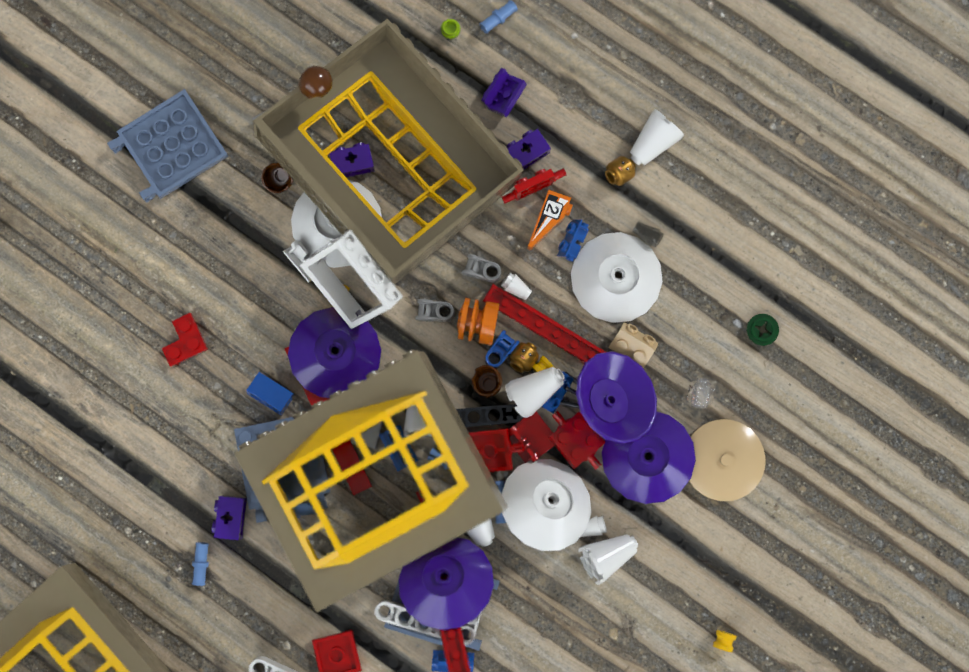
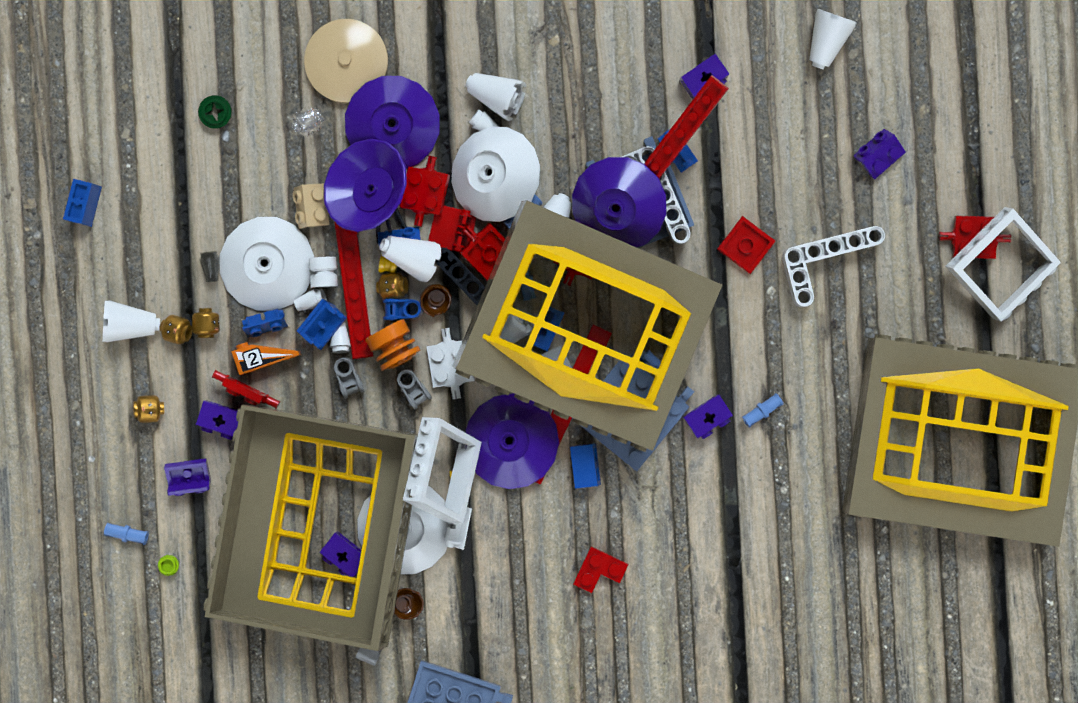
camera: 130 degrees left, 5 degrees up
reddish brown hair [298,66,333,99] -> none
none -> blue hinge [63,179,102,227]
none -> pearl gold head [133,395,164,423]
none -> pearl gold head [192,308,219,338]
none -> white cone [294,288,327,311]
none -> blue hinge [297,298,347,350]
none -> white wheel [309,257,338,288]
none -> white plate [426,328,475,399]

